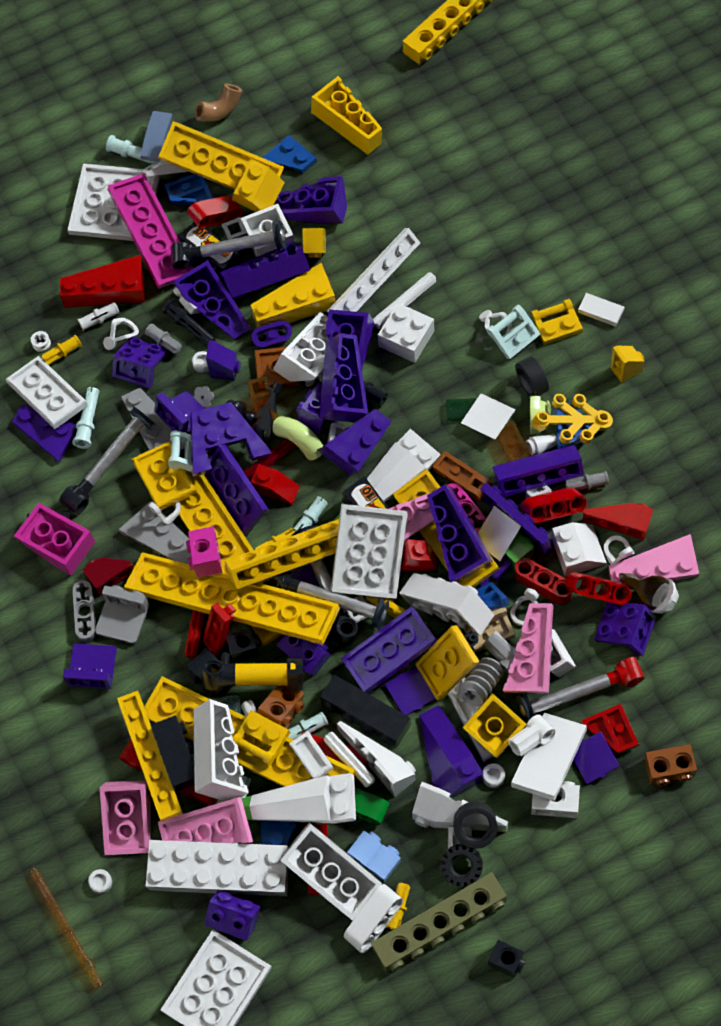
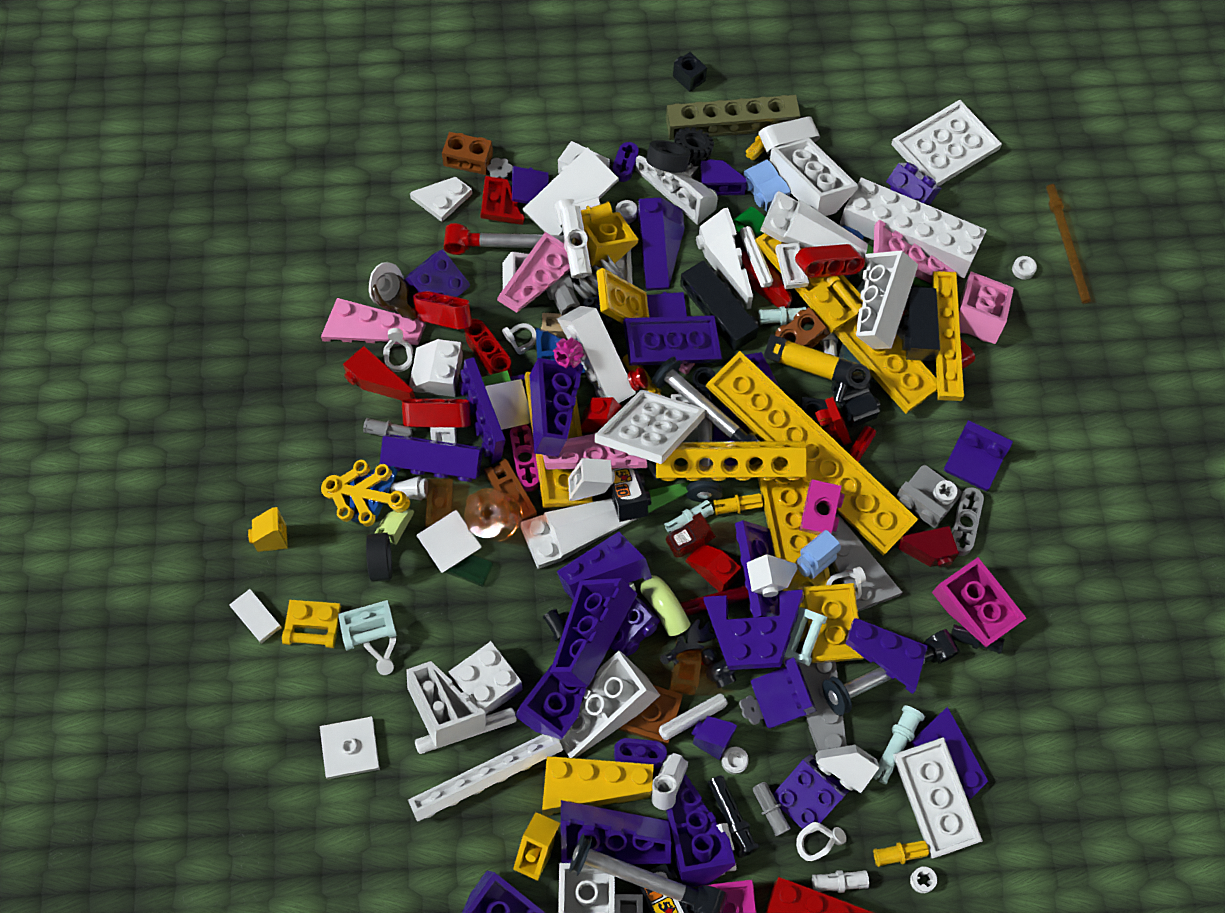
camera: 165 degrees left, 0 degrees up
none -> white plate [320,717,380,780]
none -> white wedge [406,661,486,749]
none -> white wing [410,177,472,222]
none -> clear orange brick [464,488,522,541]
none -> light grey plant [487,158,513,179]
none -> dark pink gear [553,337,584,368]
none -> white piece [560,205,592,279]
none -> white slope [568,458,615,501]
none -> yellow axle [581,202,613,224]
none -> dark purple beam [613,142,639,182]
none -> red bush [628,367,648,391]
none -> white piece [652,753,688,810]
none -> white axle [659,694,728,740]
none -> clear red leg [665,512,716,558]
none -> dark purple slope [699,159,747,195]
none -> white slope [747,554,797,597]
none -> red beam [795,244,865,278]
none -> light blue brick [797,530,841,579]
none -> white slope [815,745,879,793]
none -> dark purple wing [845,618,927,694]
none -> white bush [933,480,957,505]

